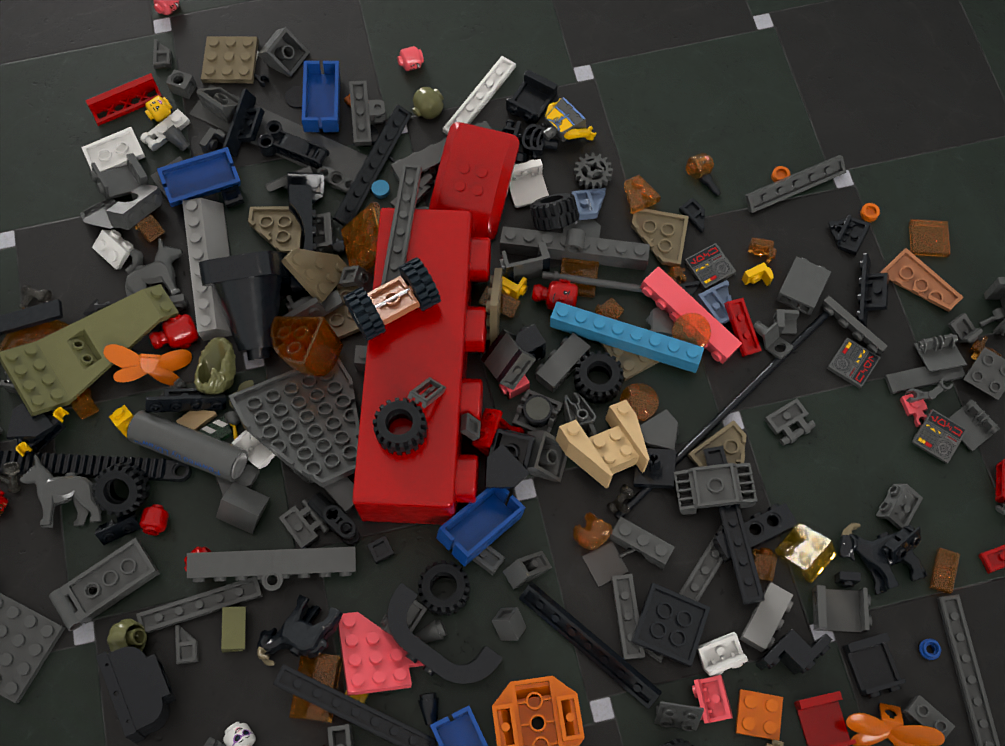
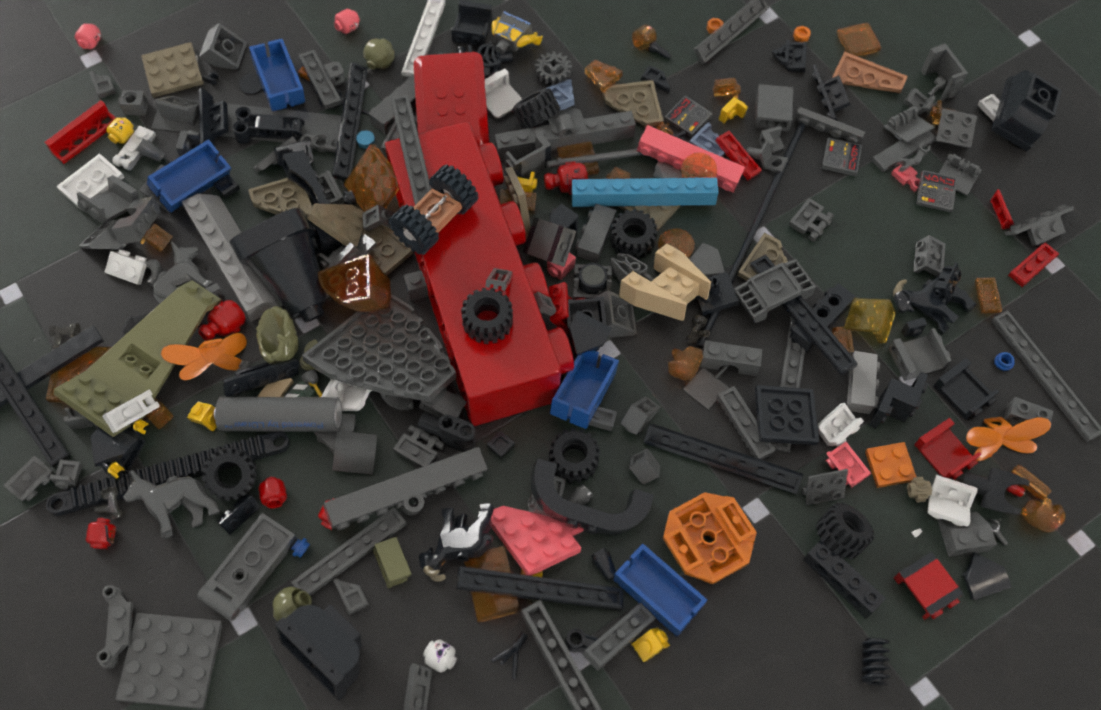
camera: 25 degrees left, 5 degrees down
none -> white plate [102,389,160,433]
none -> blue plate [292,538,310,558]

